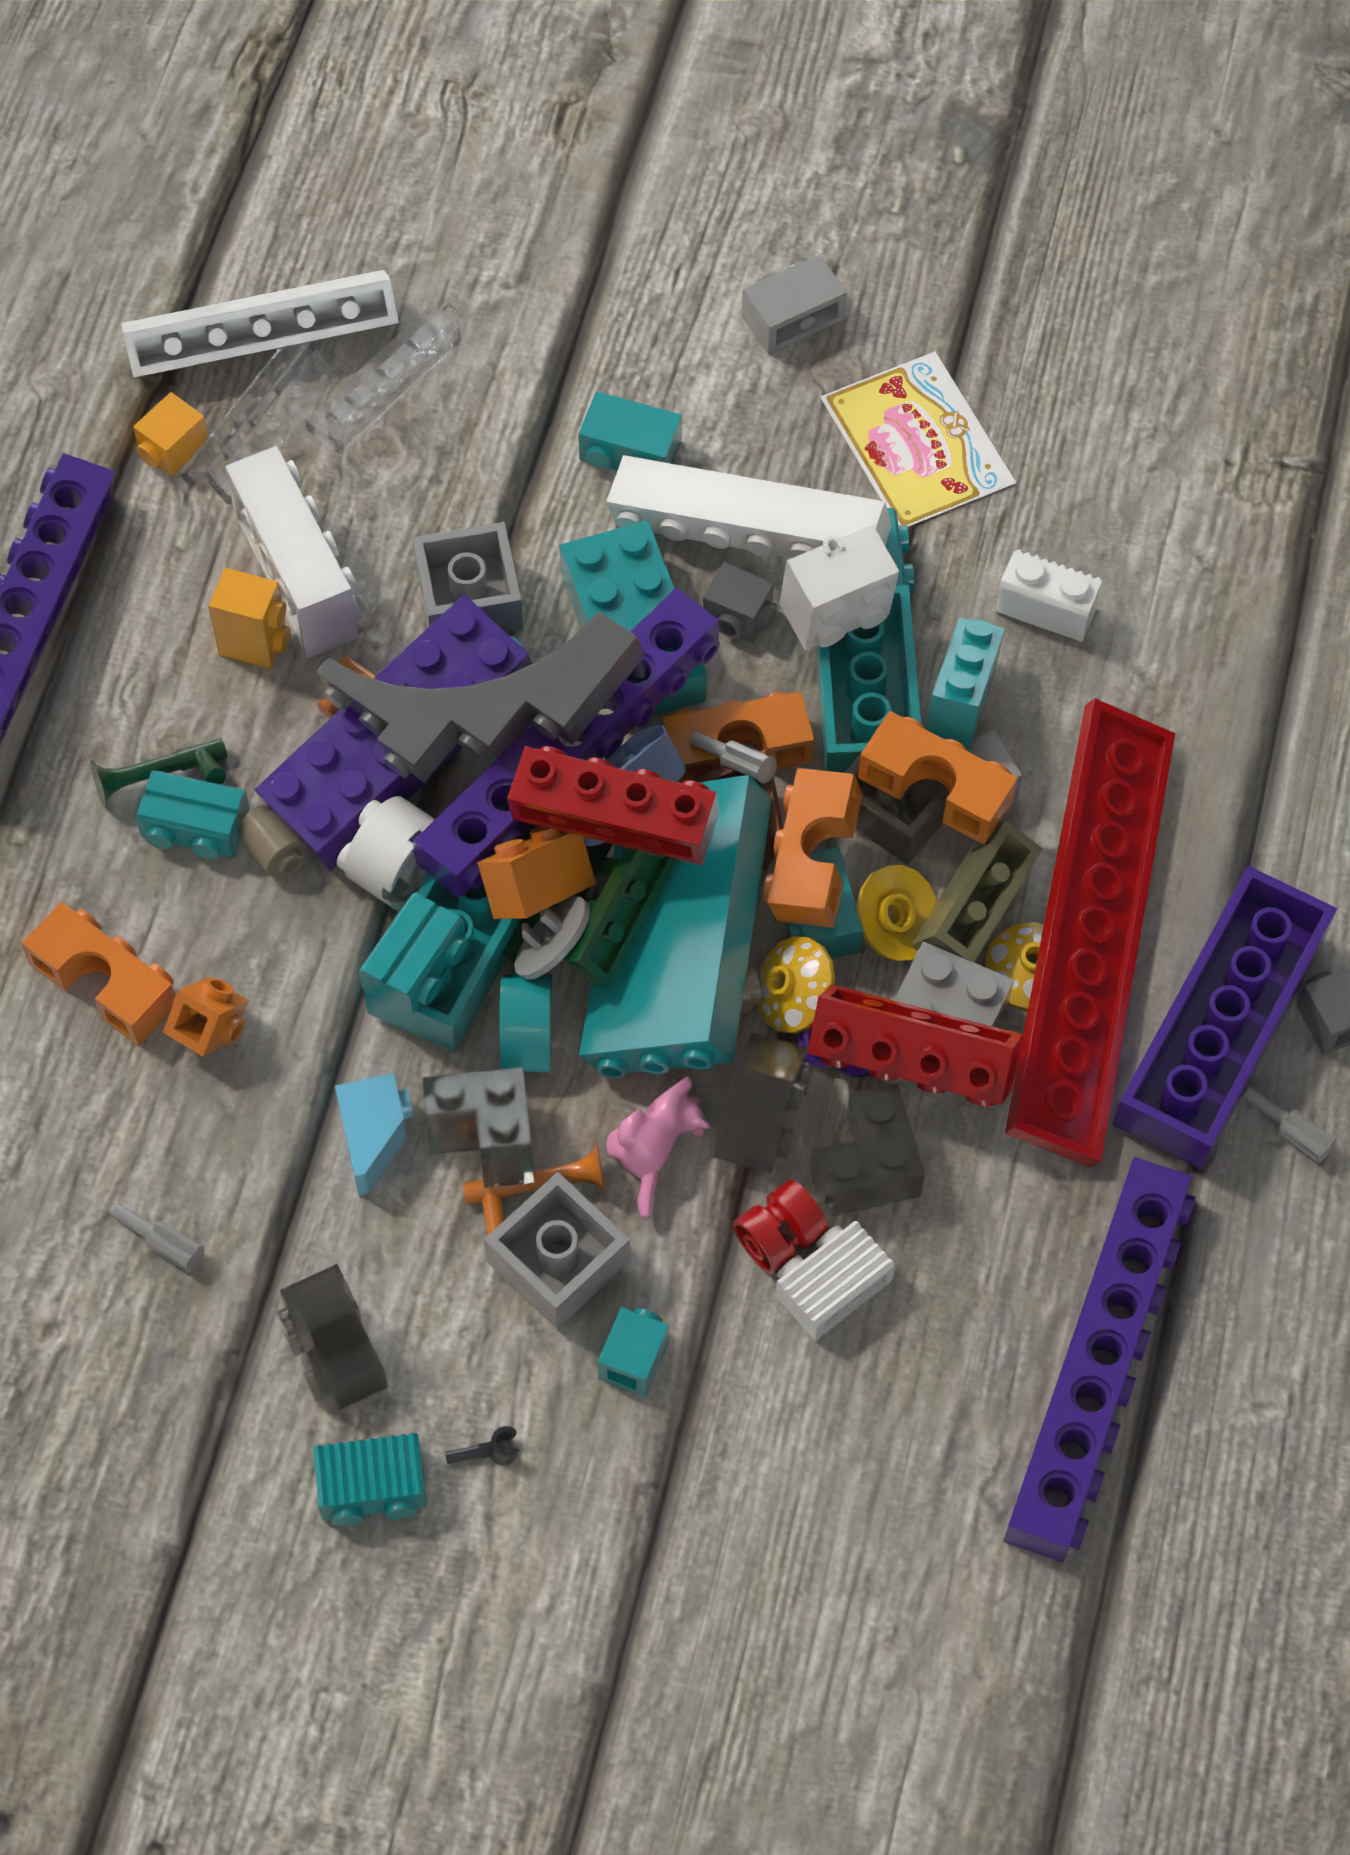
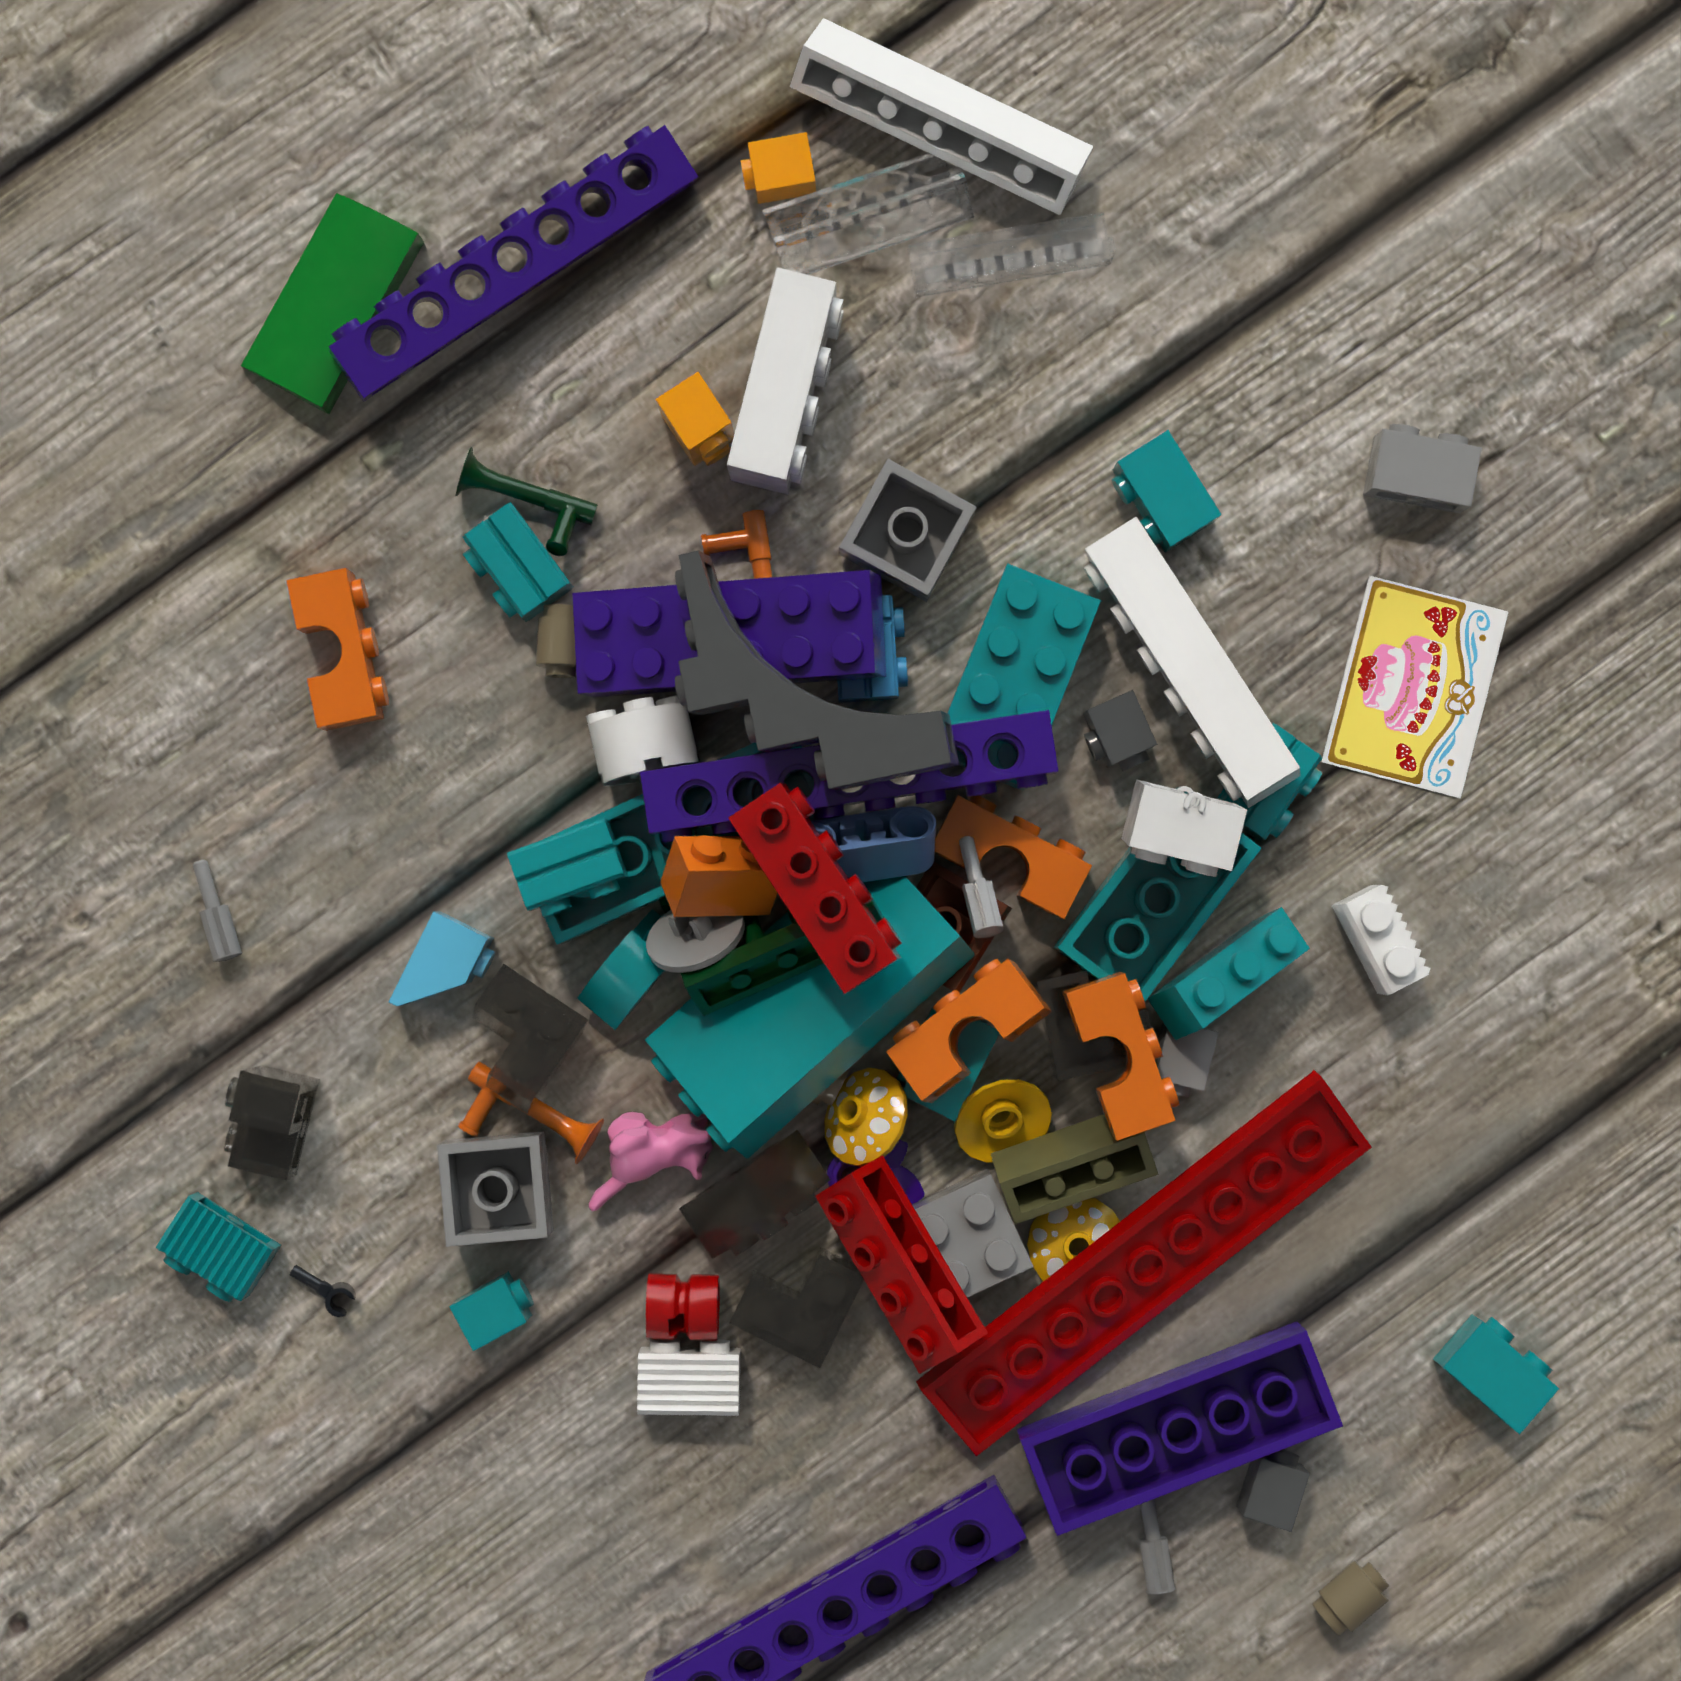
camera: 45 degrees right, 25 degrees up
orange brick [163,977,249,1057] -> none

